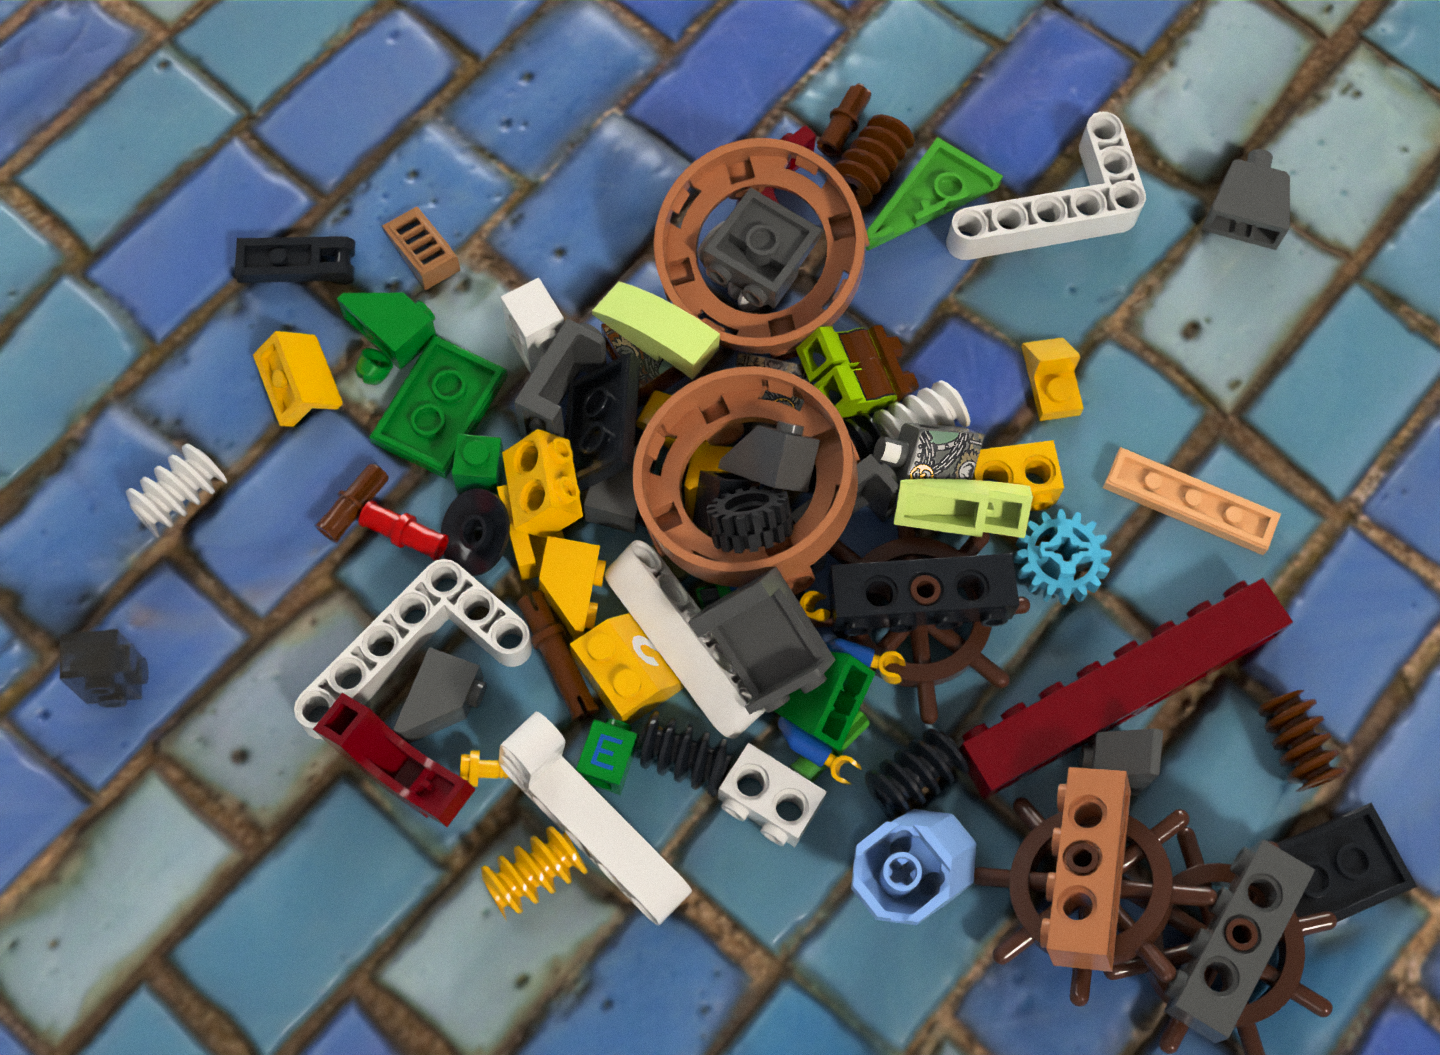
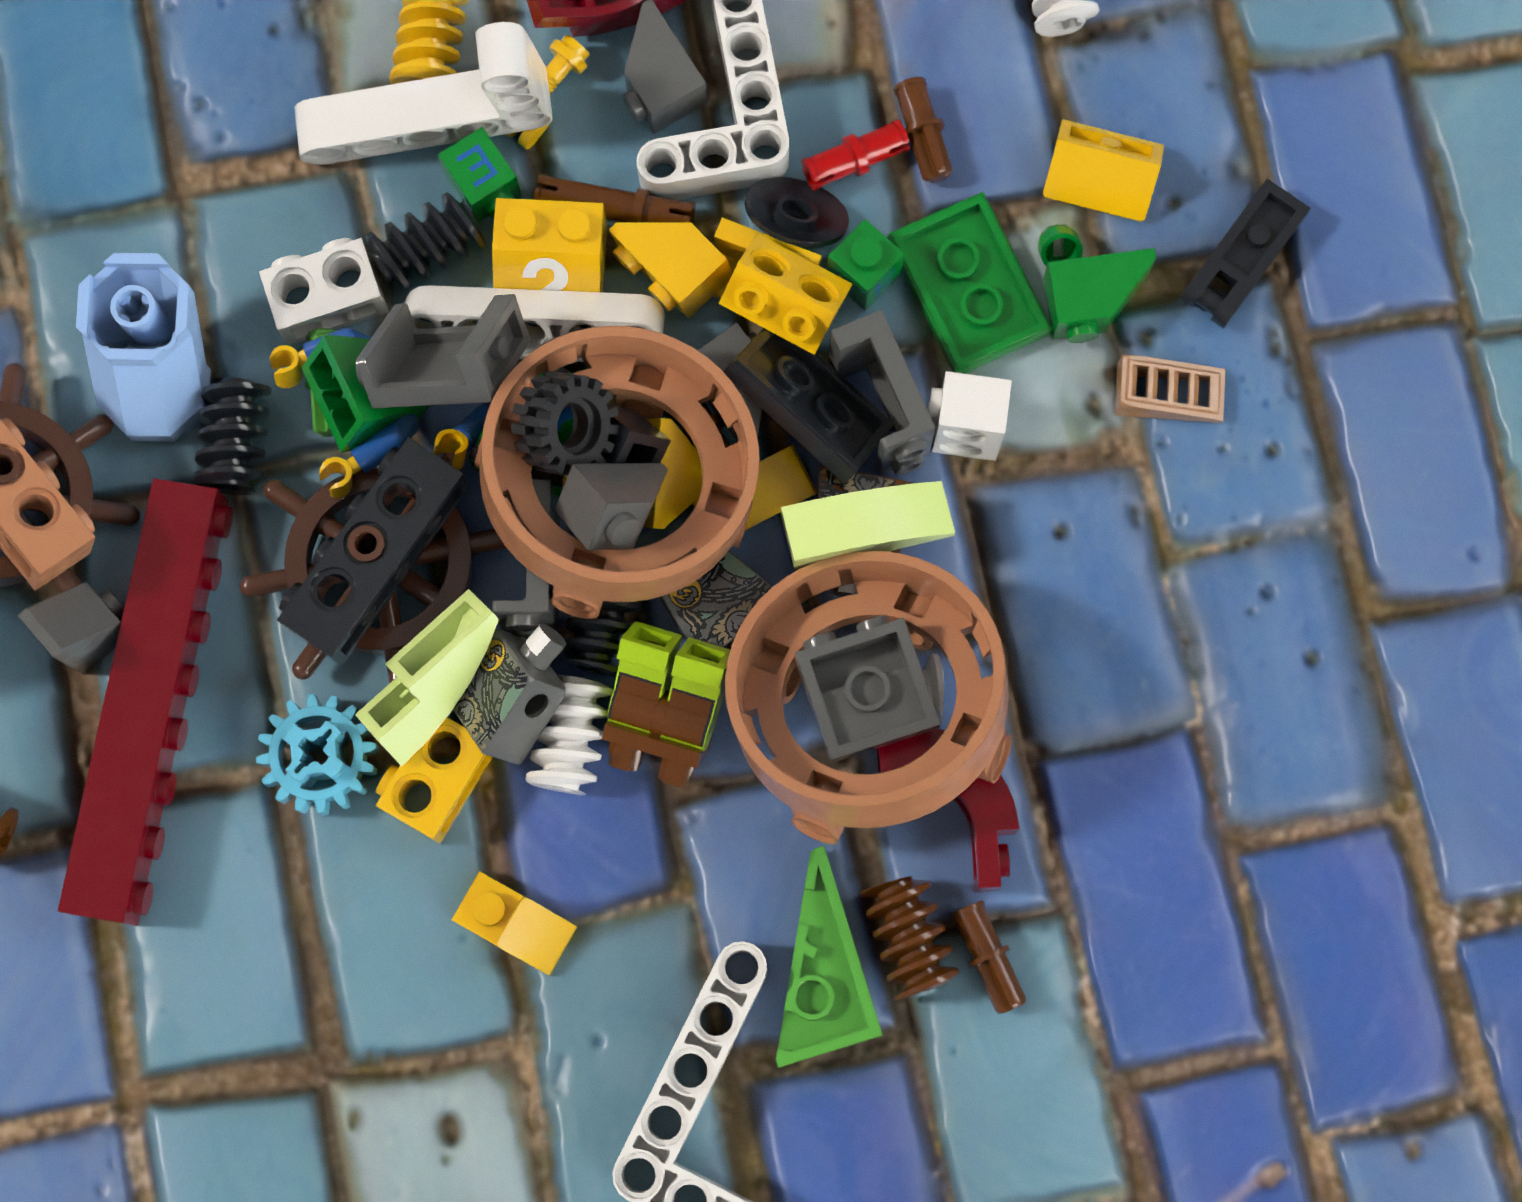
camera: 135 degrees right, 10 degrees up
light nougat tile [1103,447,1281,555] -> none

